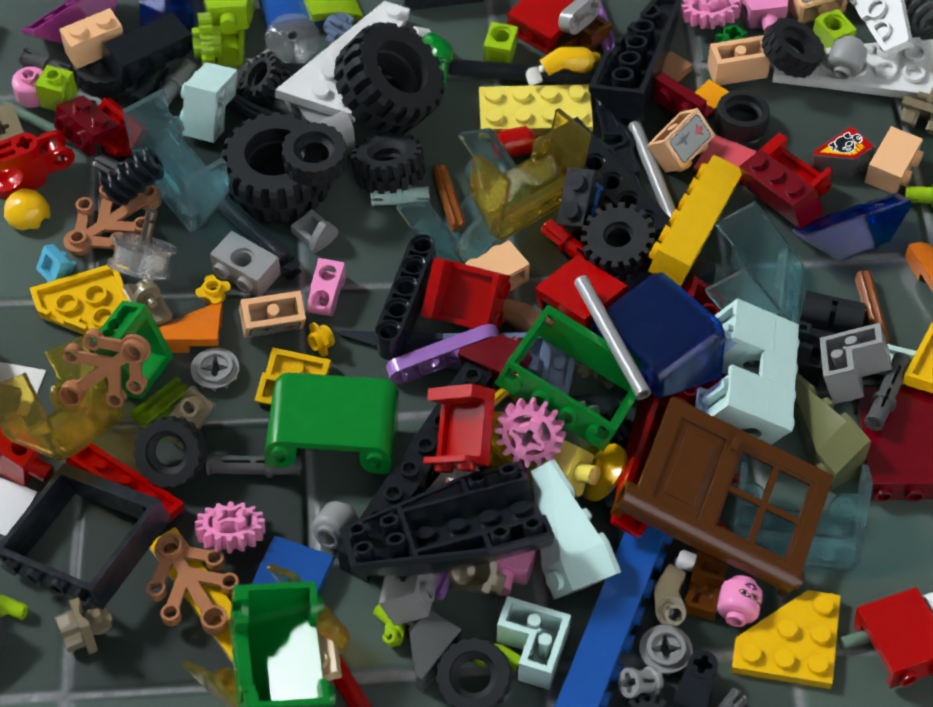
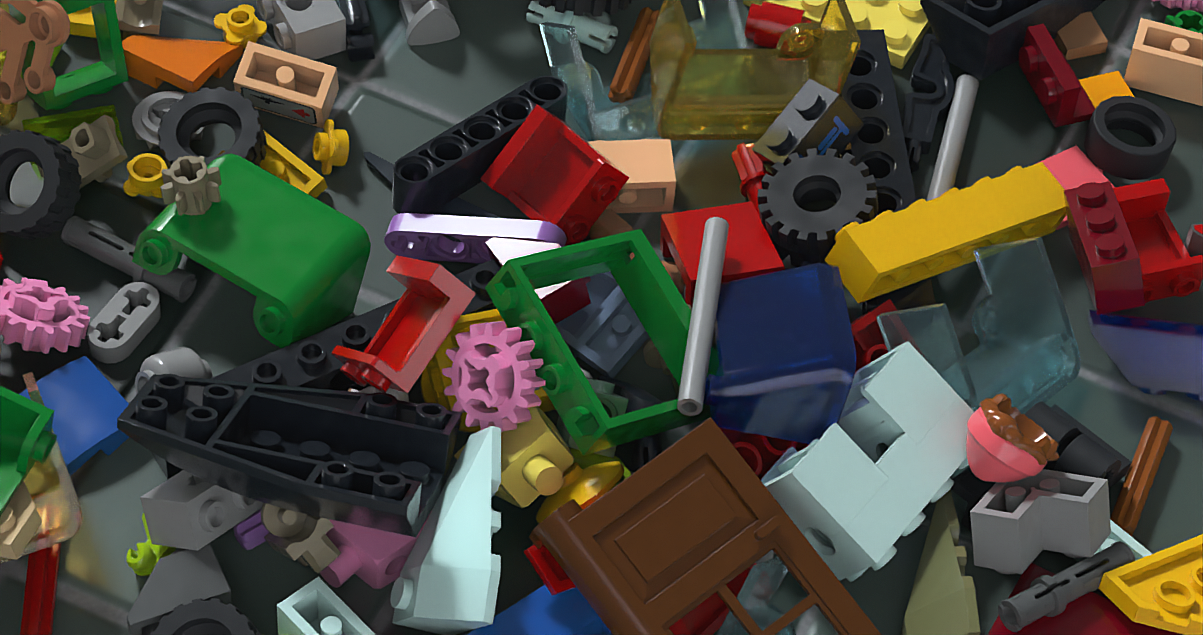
camera: 25 degrees right, 5 degrees down
bright pink leg [308,258,347,317] -> none
brick [647,108,715,173] -> none
none -> light grey beam [87,282,161,363]
none -> yellow plate [123,153,167,198]
none -> black tyre [157,87,267,169]
none -> dark tan gear [160,156,222,216]
none -> hair [966,393,1059,483]

